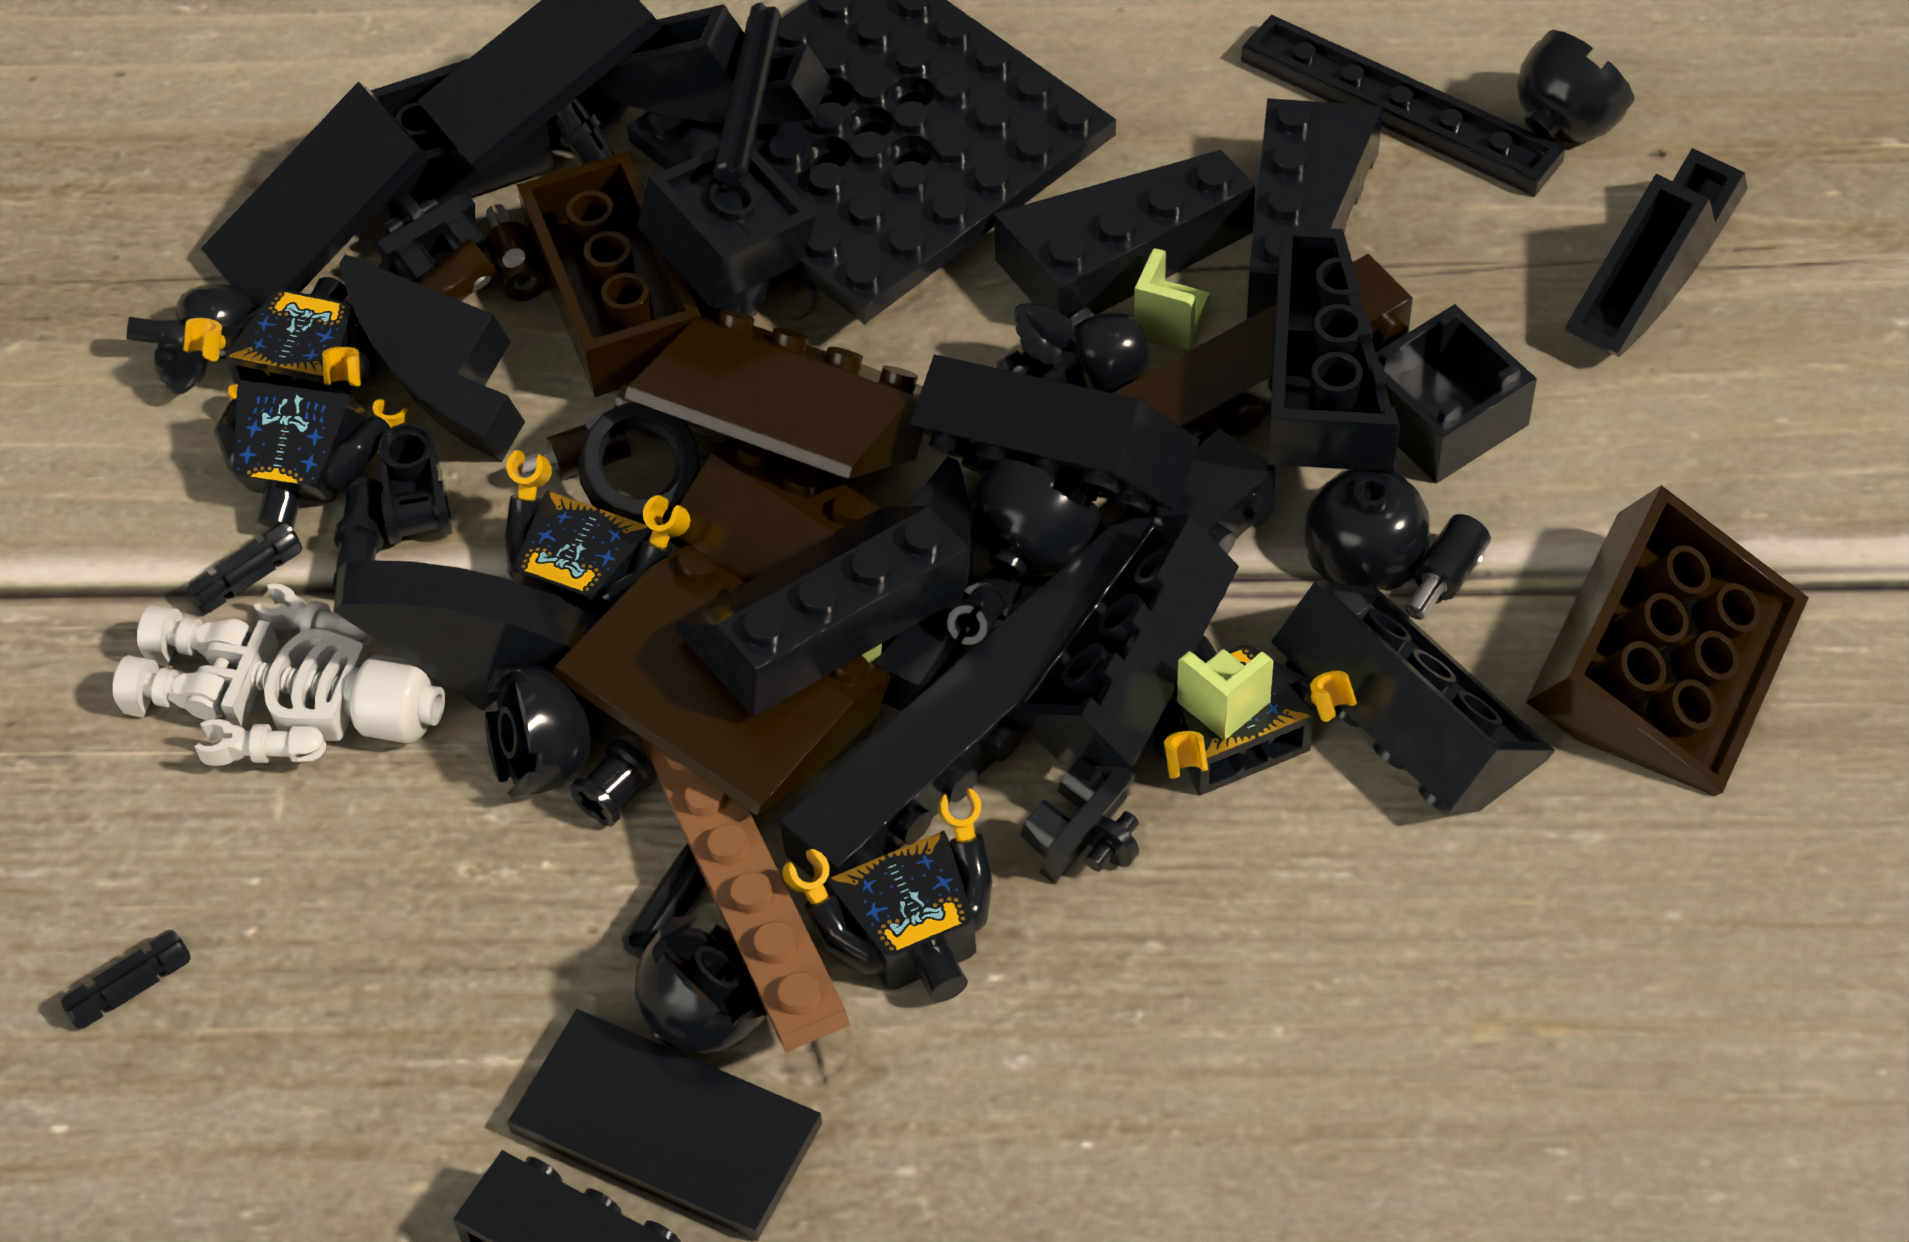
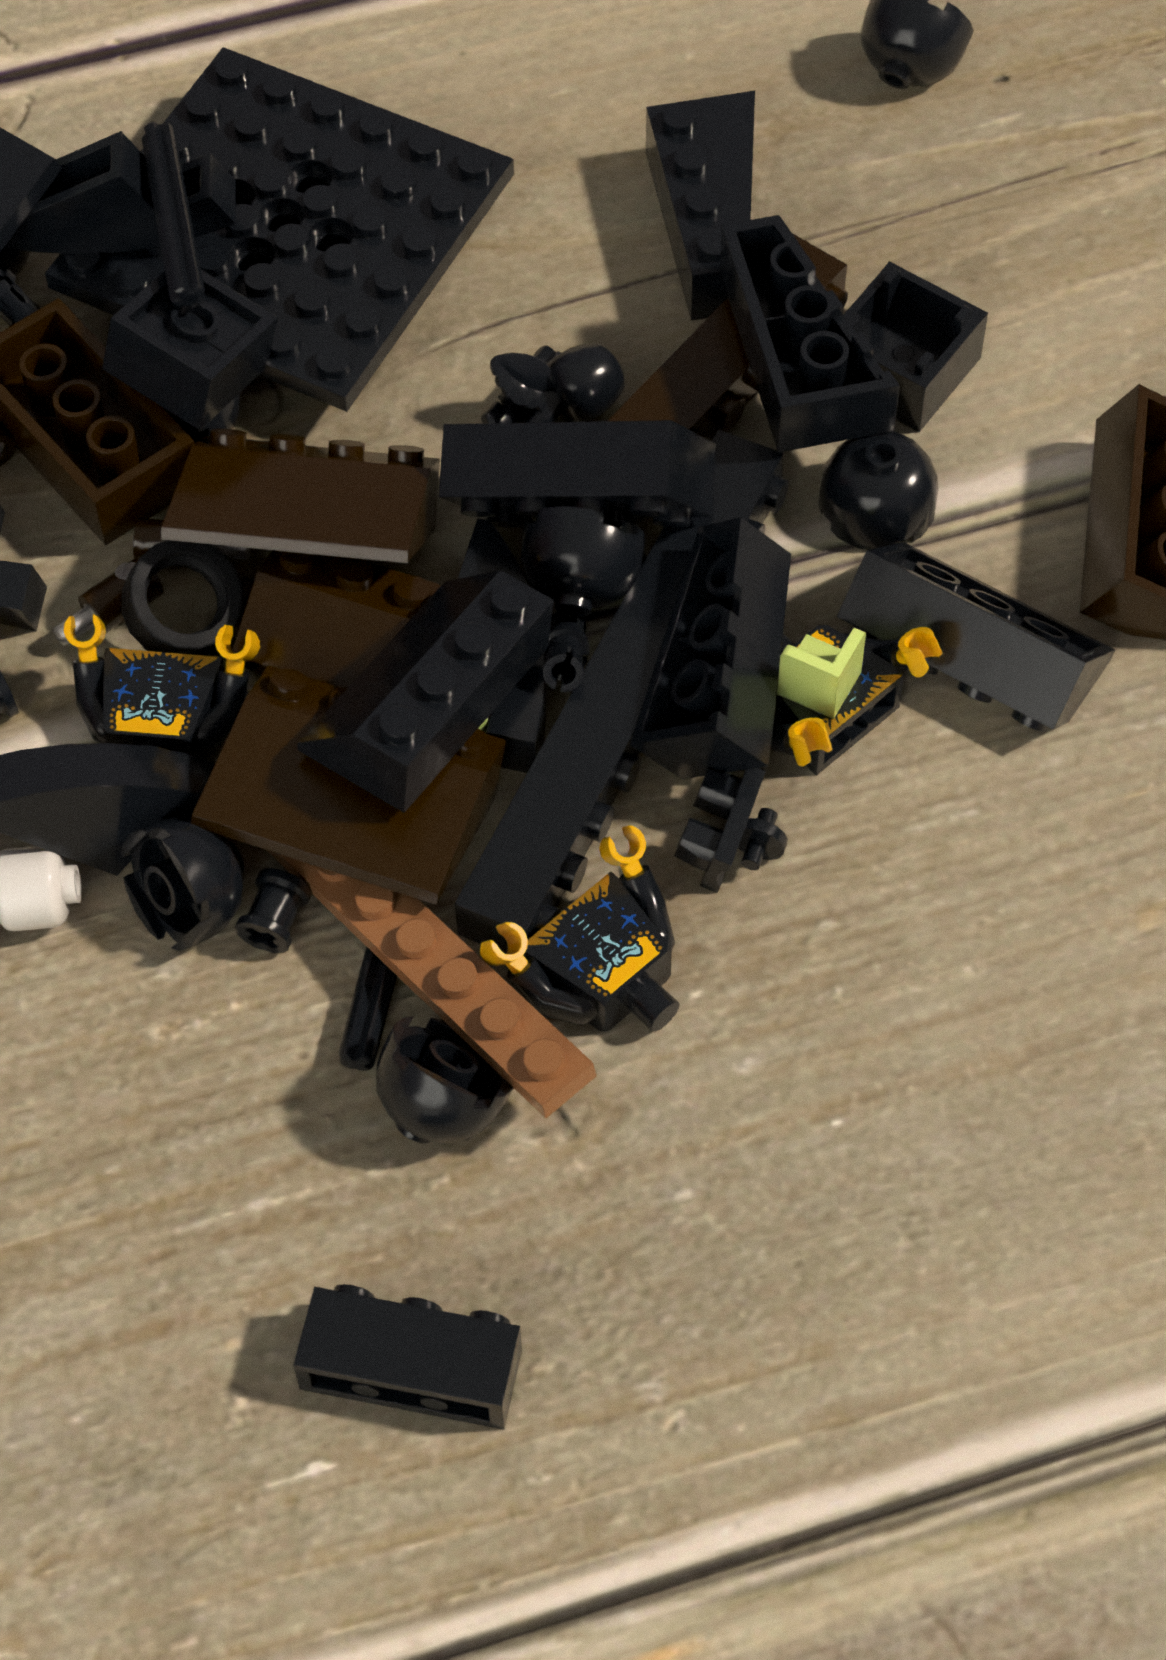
camera: 20 degrees left, 5 degrees up
black tile [507,1009,822,1241] -> none
black wedge [994,150,1255,317] -> none
yellowish green panel [1134,248,1210,351] -> none
black tile [1241,14,1565,197] -> none
black piece [1406,514,1491,620] -> none
black slope [1565,148,1748,357] -> none

